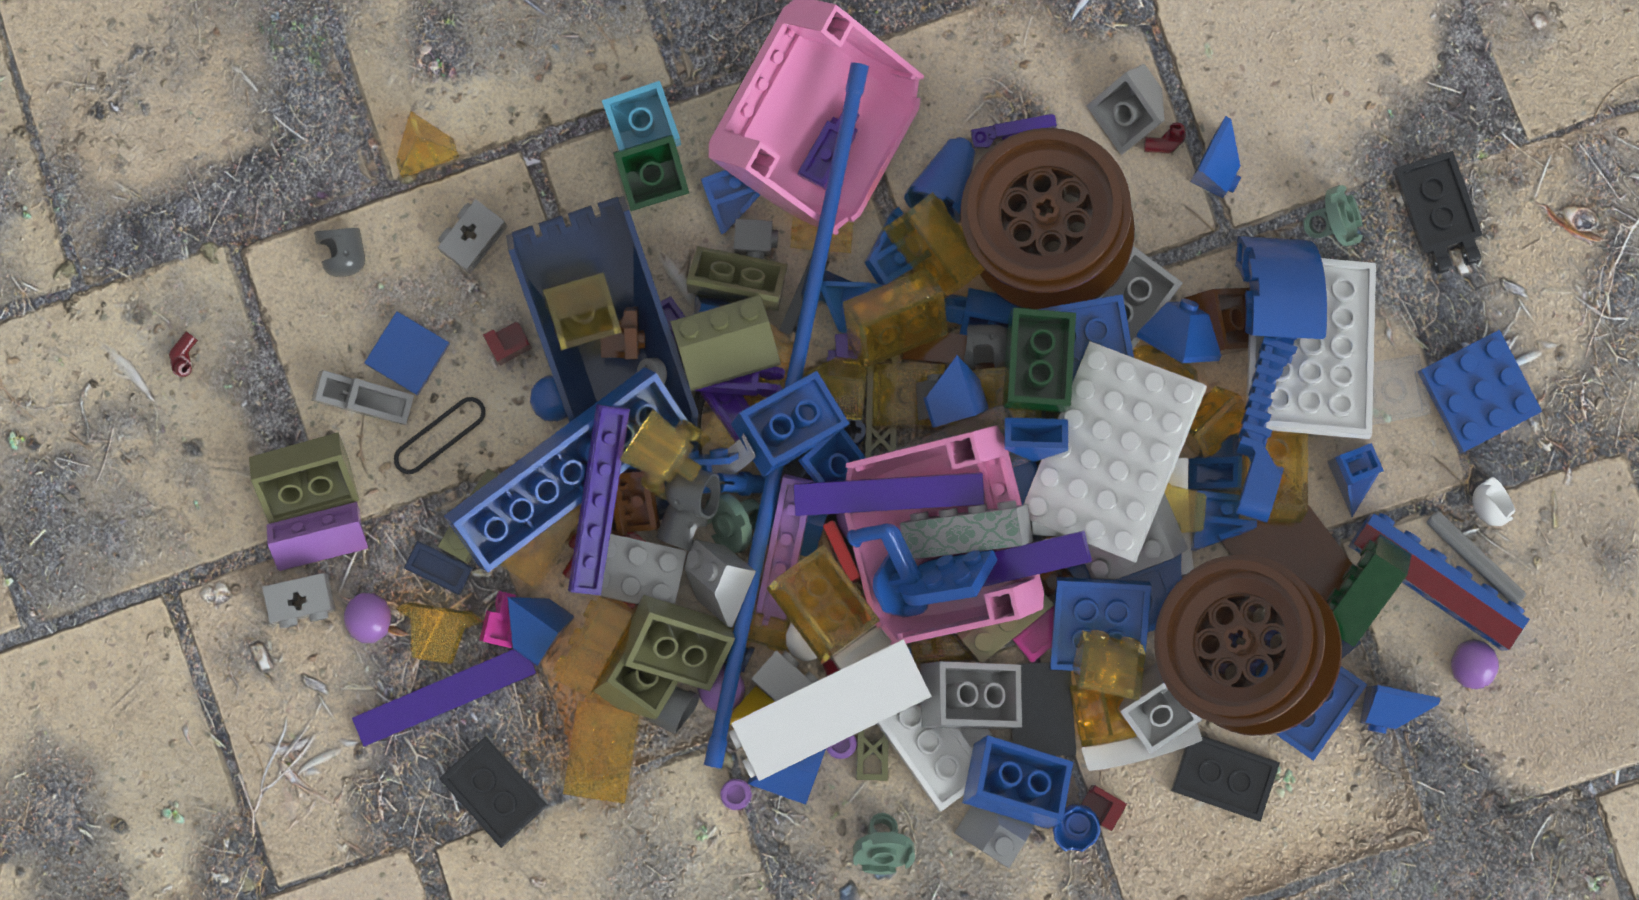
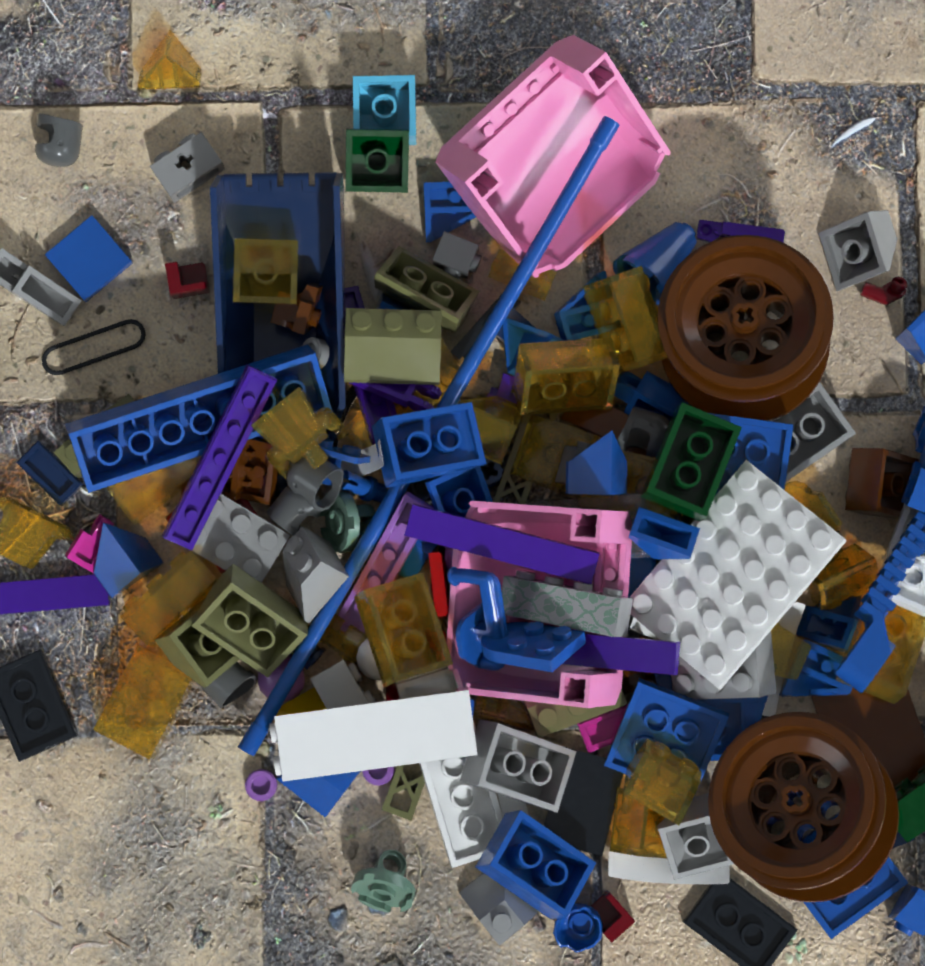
camera: 20 degrees right, 0 degrees up
blue hair [530,375,567,422] -> none
dark purple hinge [798,114,860,190] -> none
blue slope [1136,299,1222,363] -> none

